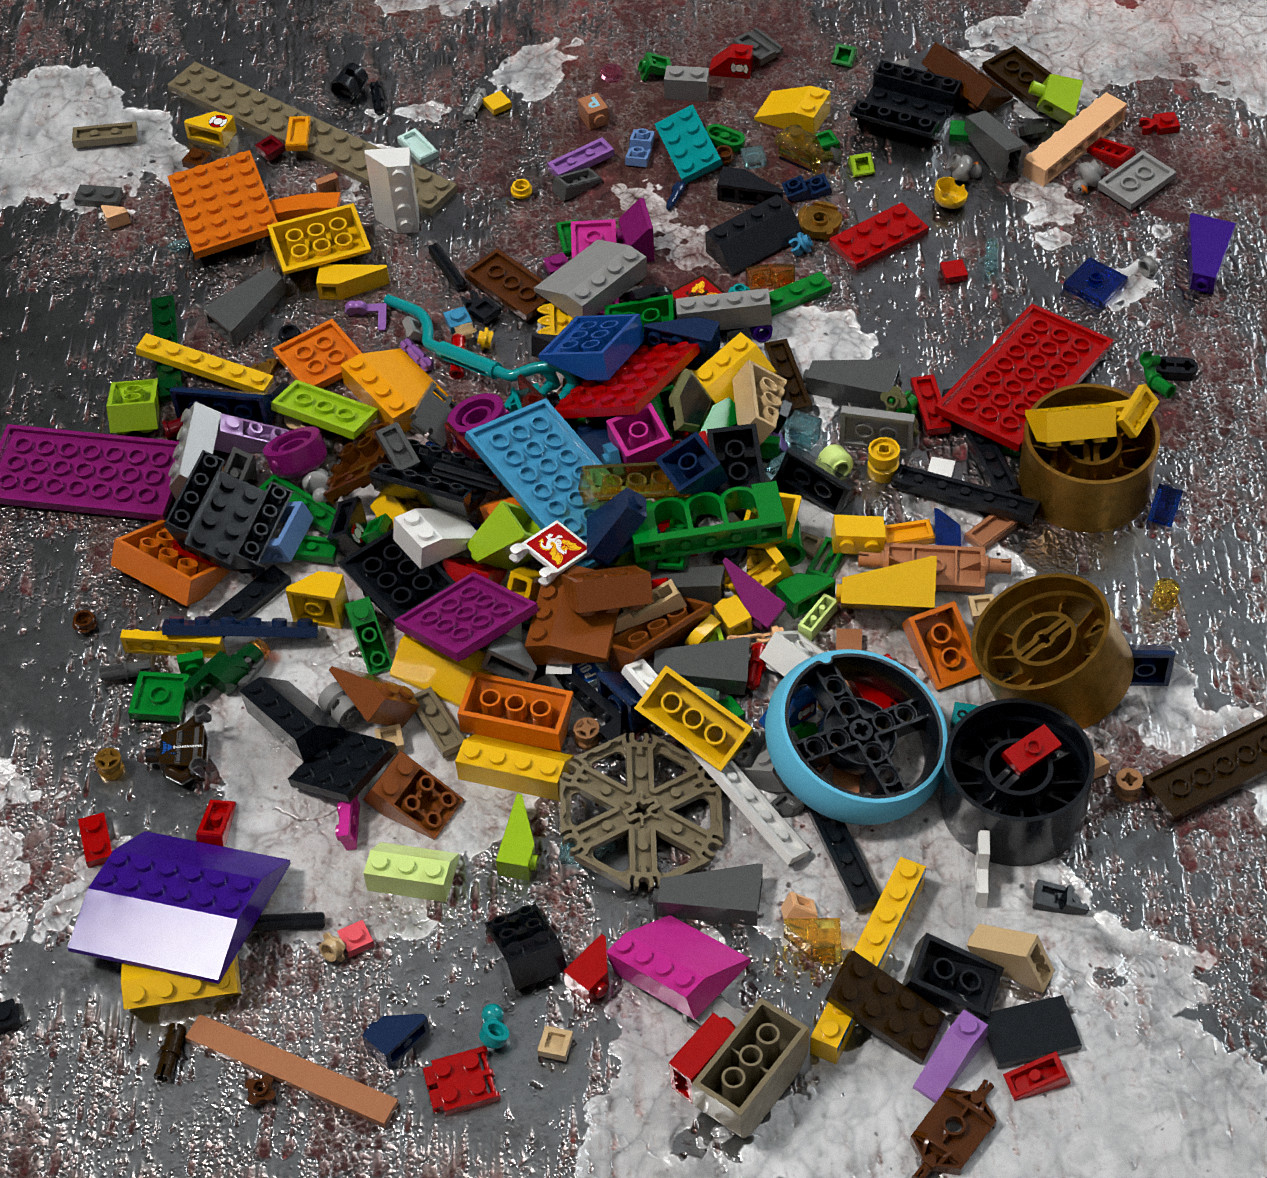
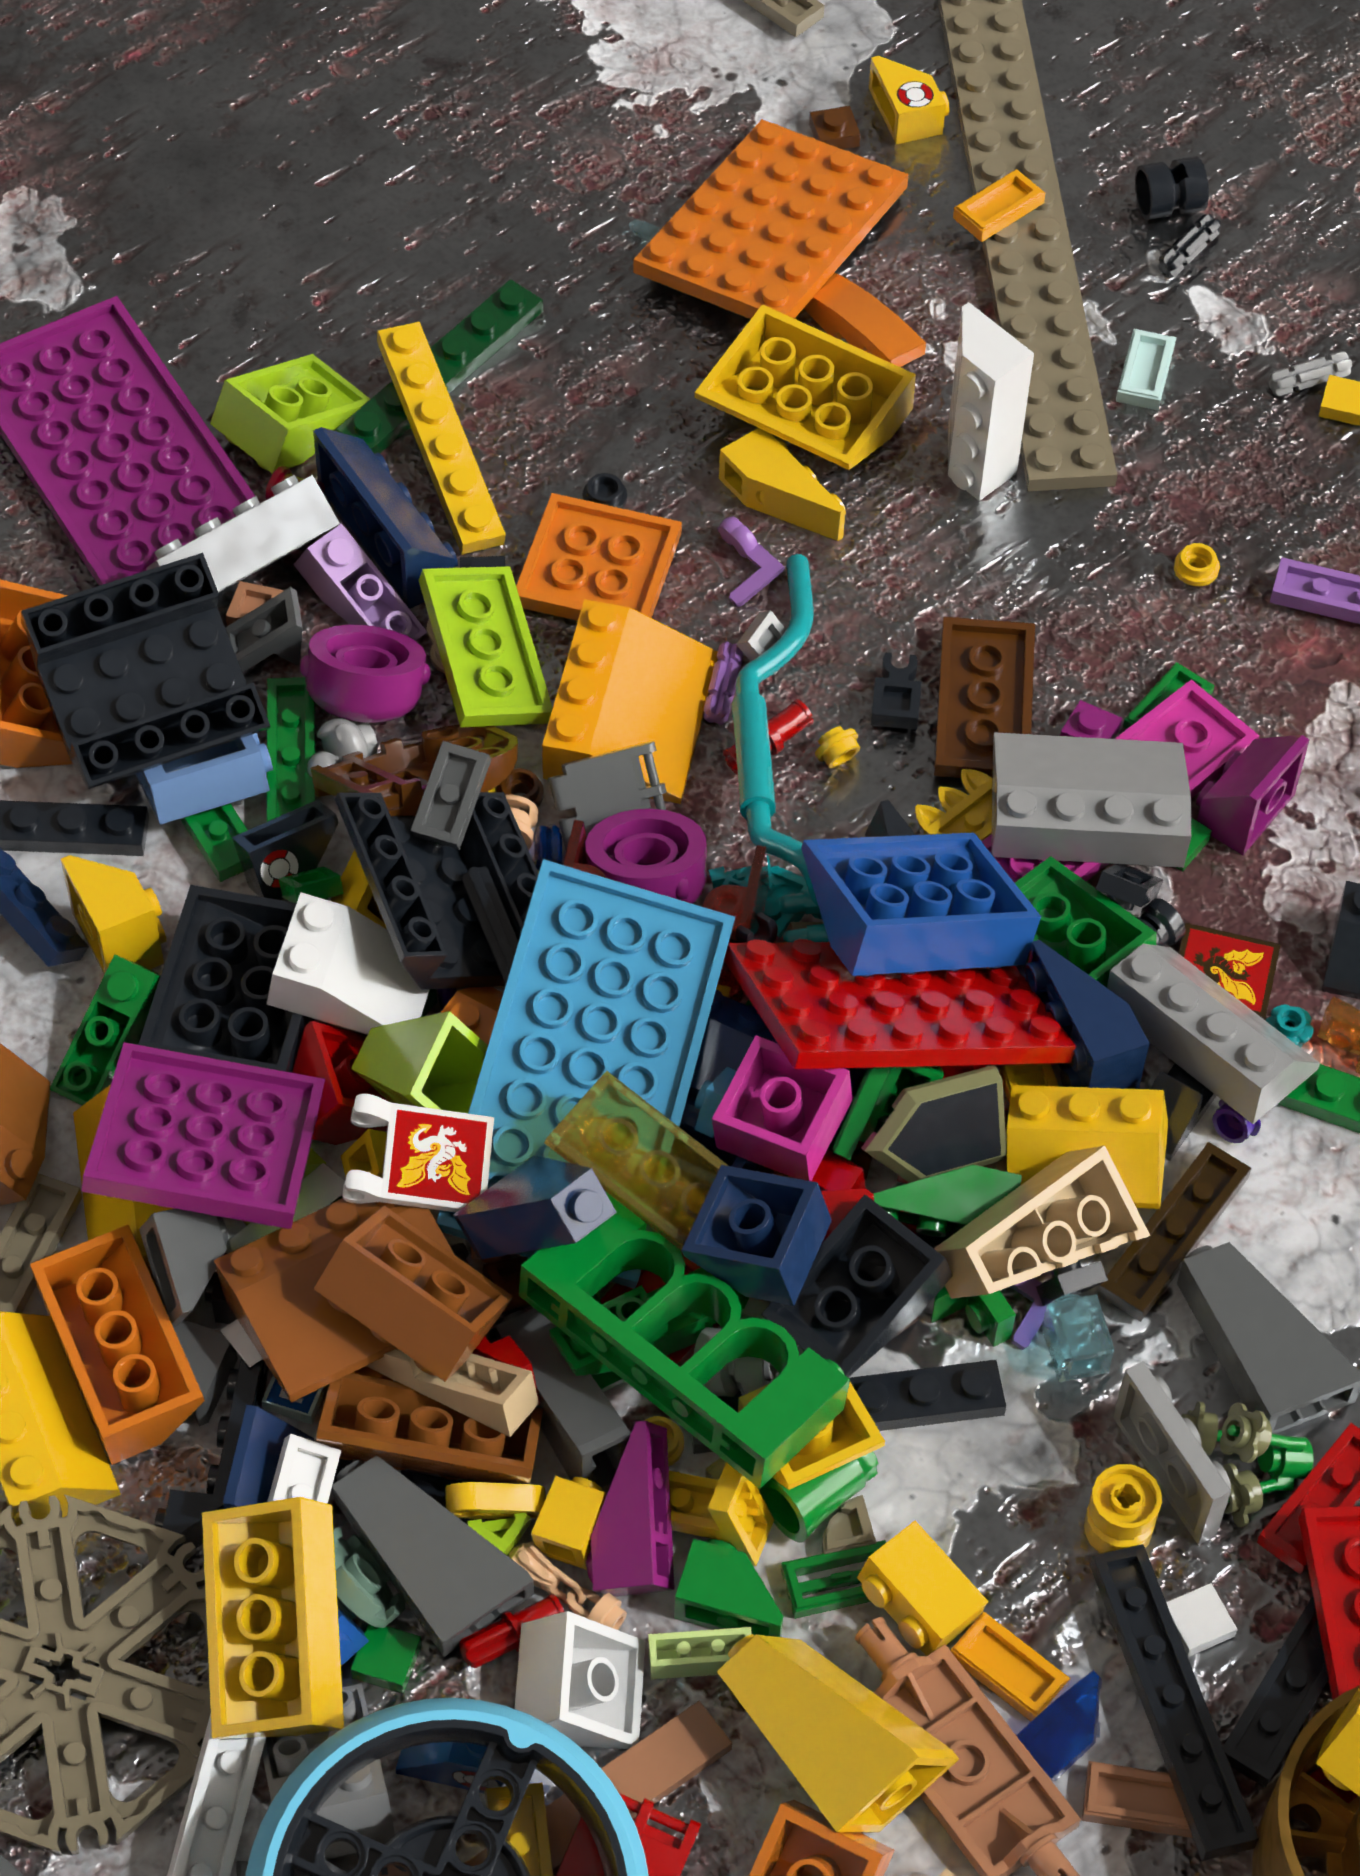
camera: 45 degrees right, 5 degrees up
dark grey plate [74,184,123,208] -> none
light nougat slope [101,205,131,230] -> none
dark grey slope [203,267,285,347] -> none
pearl gold tile [250,358,280,375] -> none
dark red plate [255,134,286,161] -> none
nougat tile [315,172,341,193] -> none
black axle [428,243,466,291] -> none
dark azure plate [443,306,473,334] -> none
tan plate [454,322,477,340] -> none
dark grey slope [552,167,602,201] -> none
medium nougat wheel [574,717,600,751] -> none
clear light blue piece [764,445,800,475] -> none
black slope [776,446,858,515] -> none
green plate [790,721,818,740] -> none
yellowish green head [818,444,853,476] -> none

